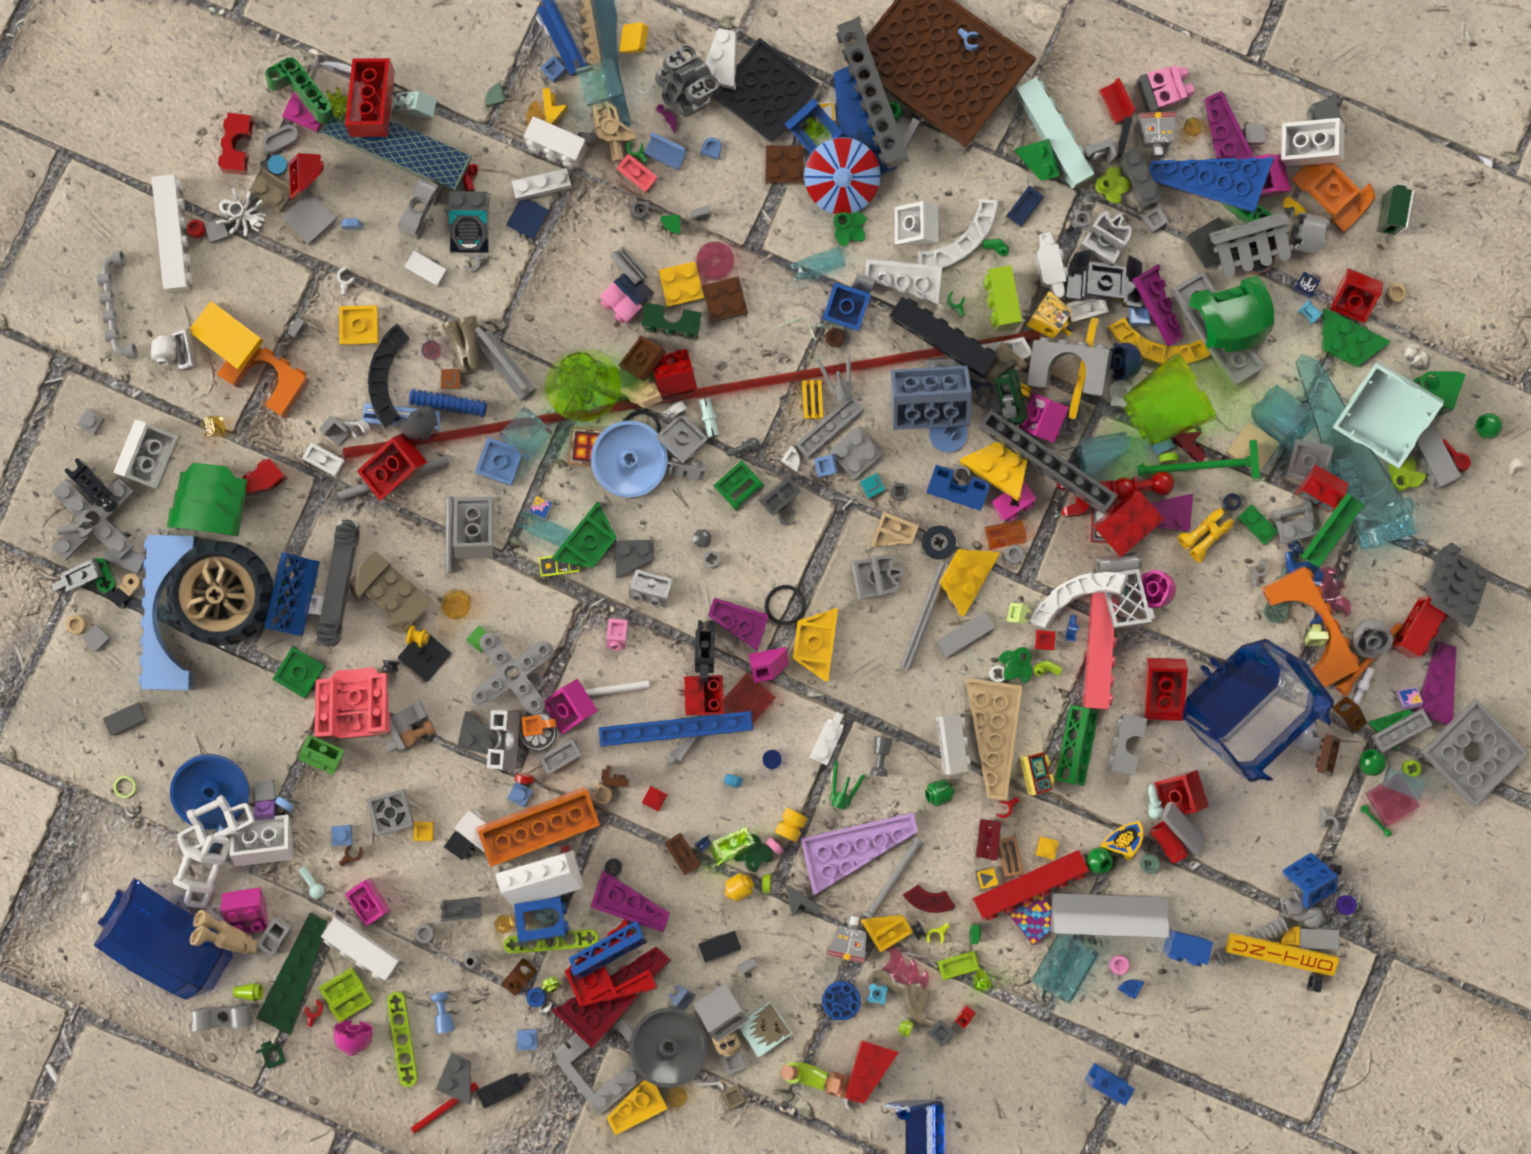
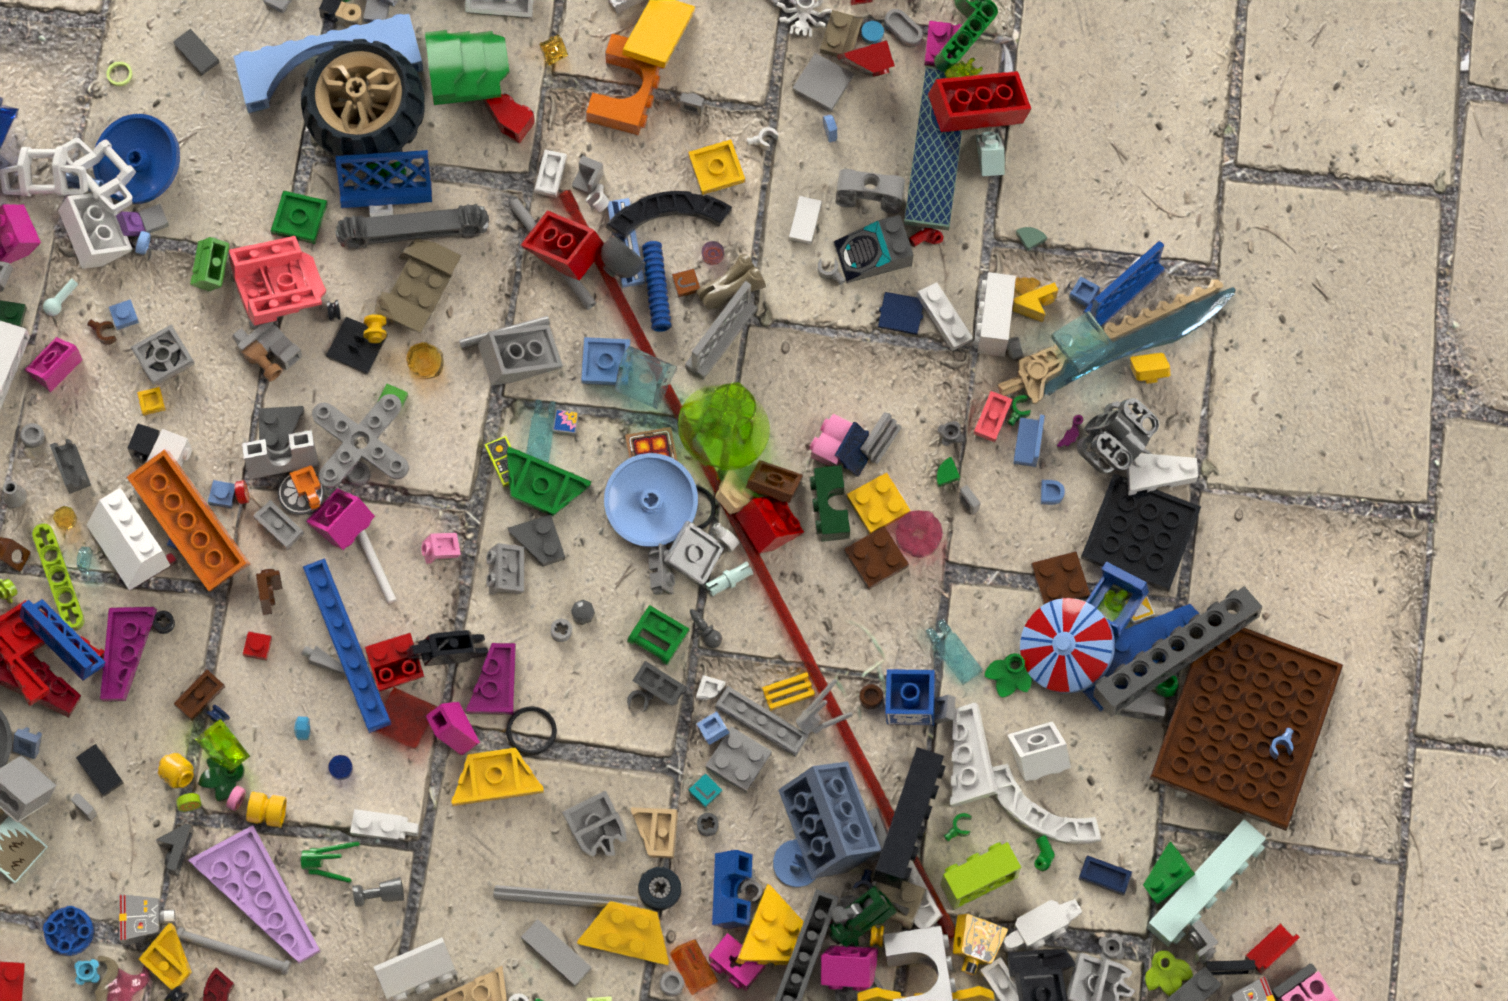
camera: 75 degrees right, 15 degrees down
blue panel [514,897,570,946] -> none
tan tile [591,782,613,805] -> none
green head [925,779,955,807] -> none

